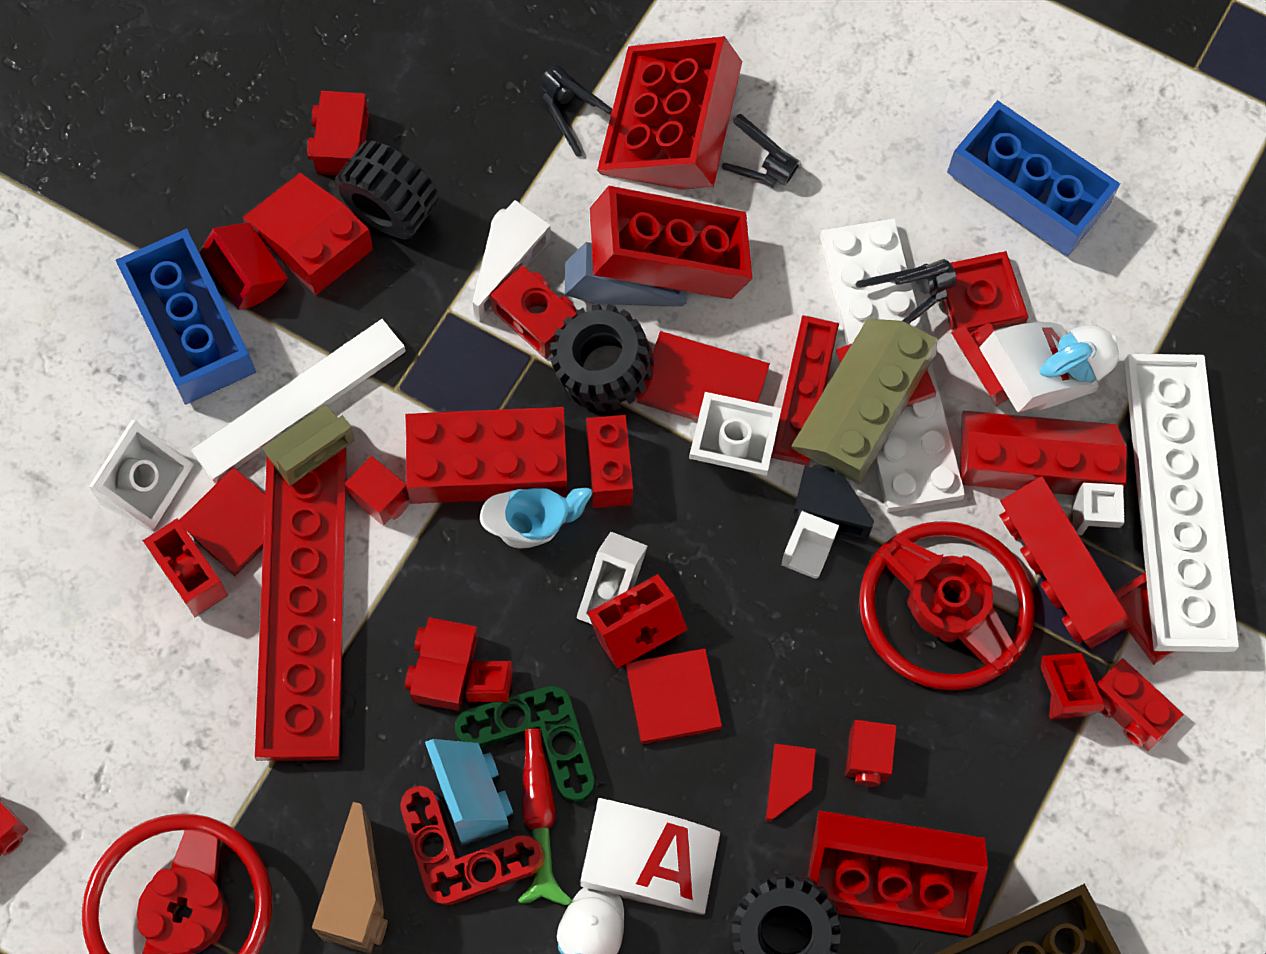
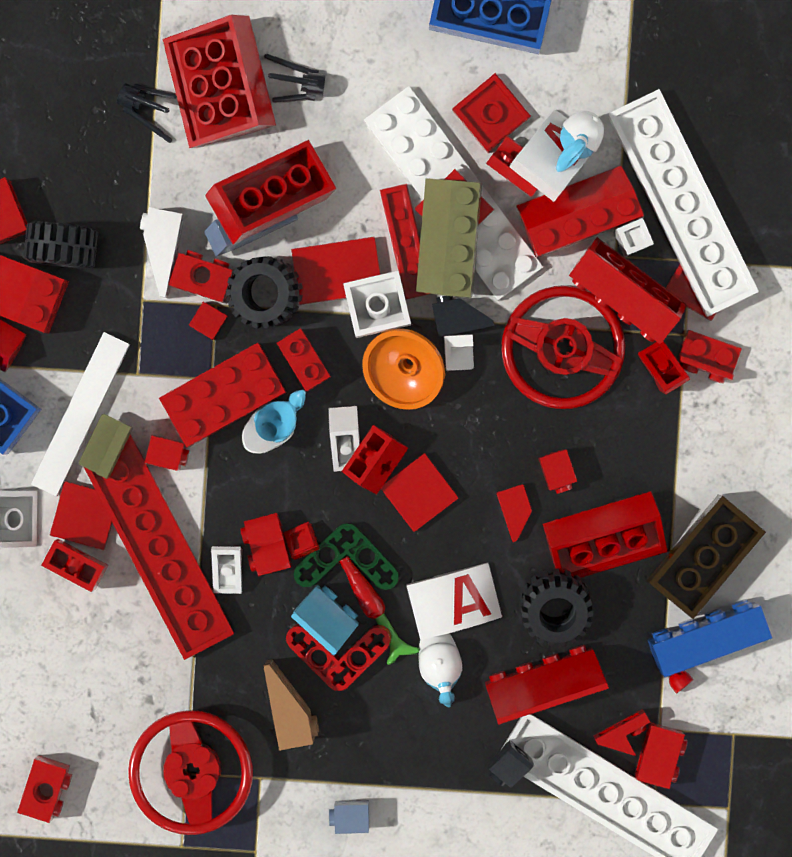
camera: 25 degrees left, 20 degrees up
black plant [855,259,956,324] -> none
none -> red tile [189,301,228,340]
none -> white slope [211,546,243,594]
none -> orange dish [363,329,445,410]

